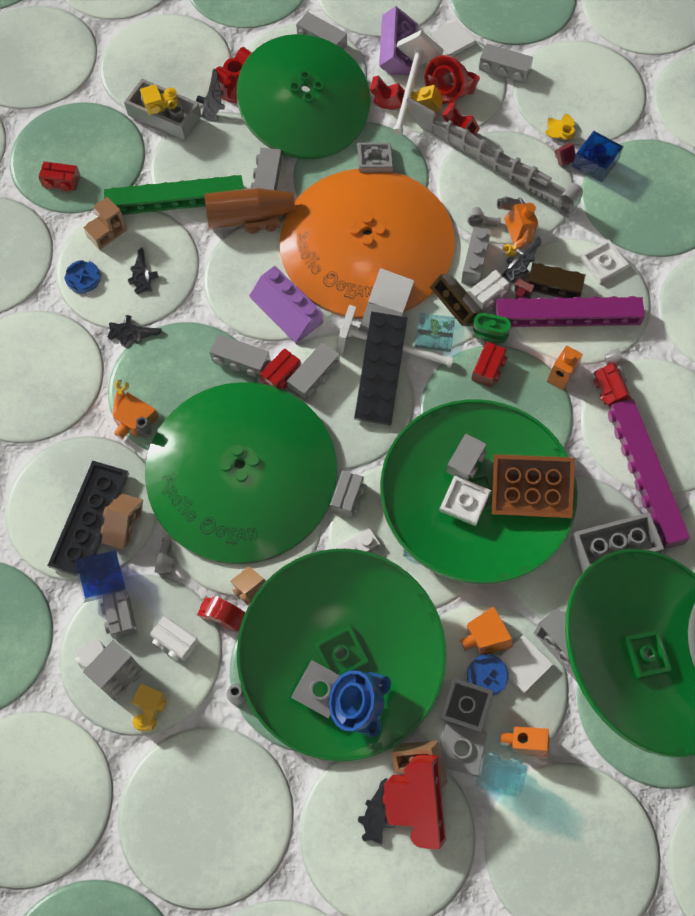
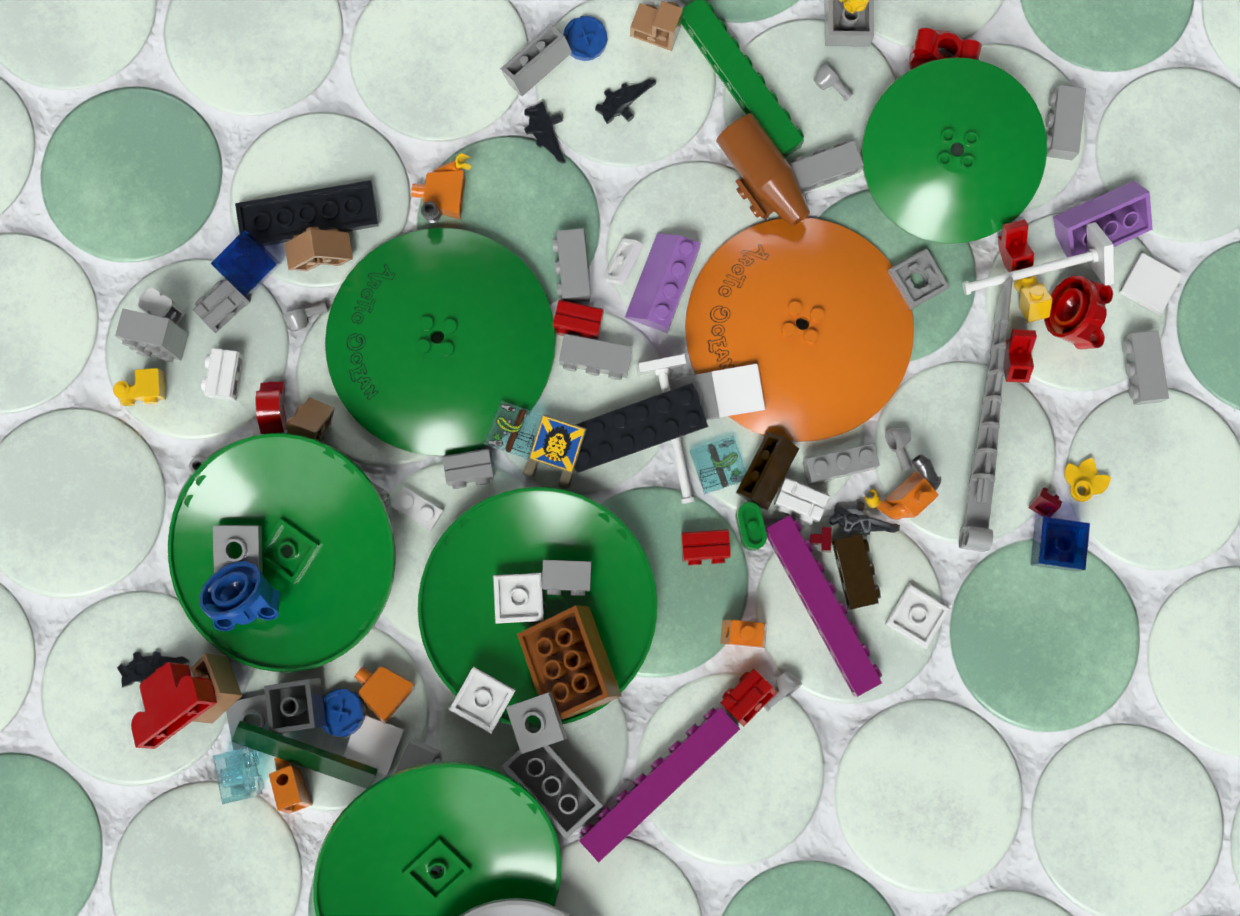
camera: 55 degrees right, 15 degrees up
black piece [196,69,225,121] -> none
none -> dark green tile [231,721,378,789]
none -> white tile [449,667,516,733]
none -> clear light blue tile [484,400,542,460]
none -> light grey brick [500,24,572,96]
none -> light grey piece [506,692,567,754]
none -> flag [523,415,587,489]
none -> white plate [603,238,643,285]
none -> light grey bar [814,64,854,102]

